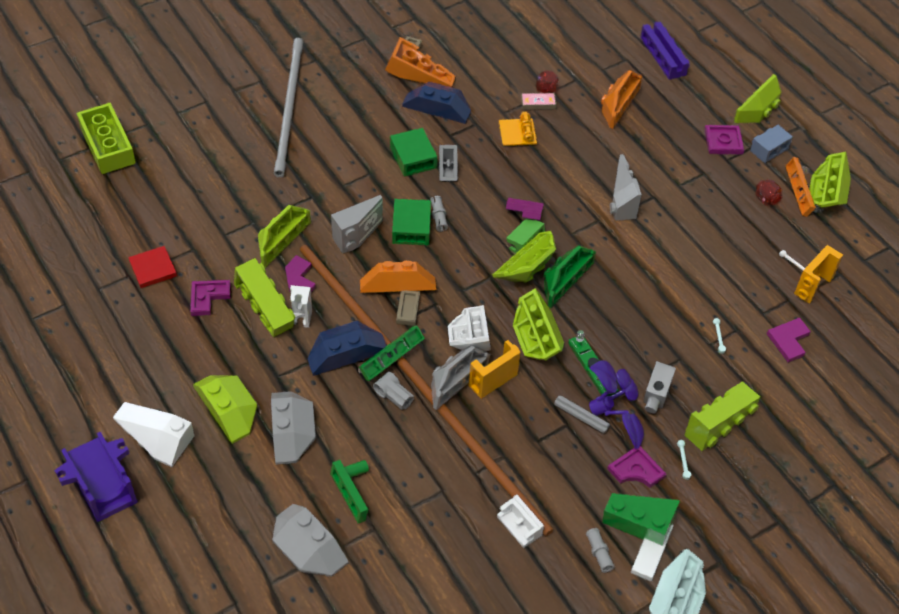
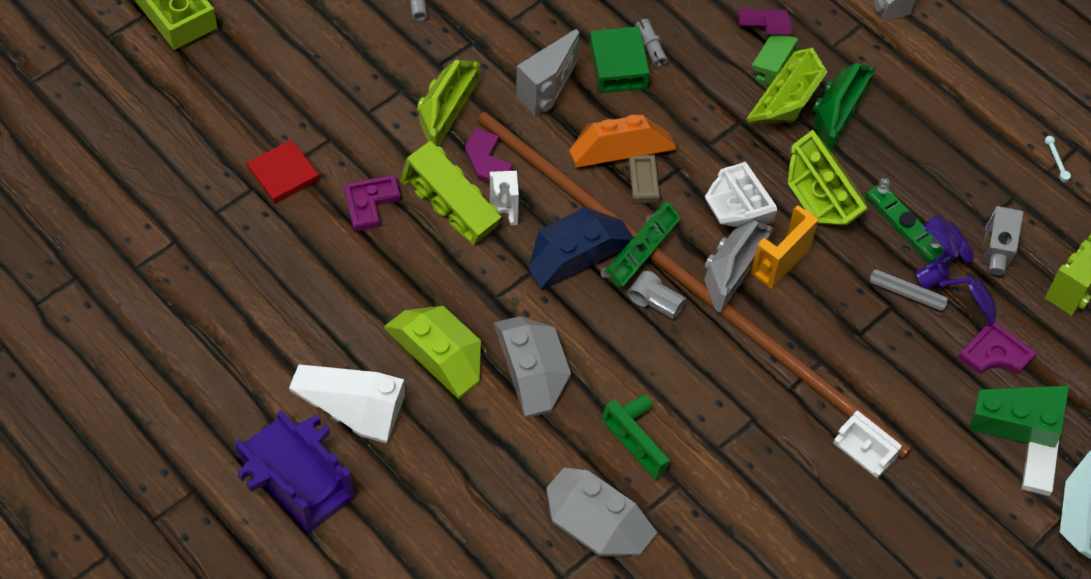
camera: 10 degrees left, 5 degrees up
light grey pin [586,528,615,572] -> none
light aqua hinge [677,440,691,480] -> none

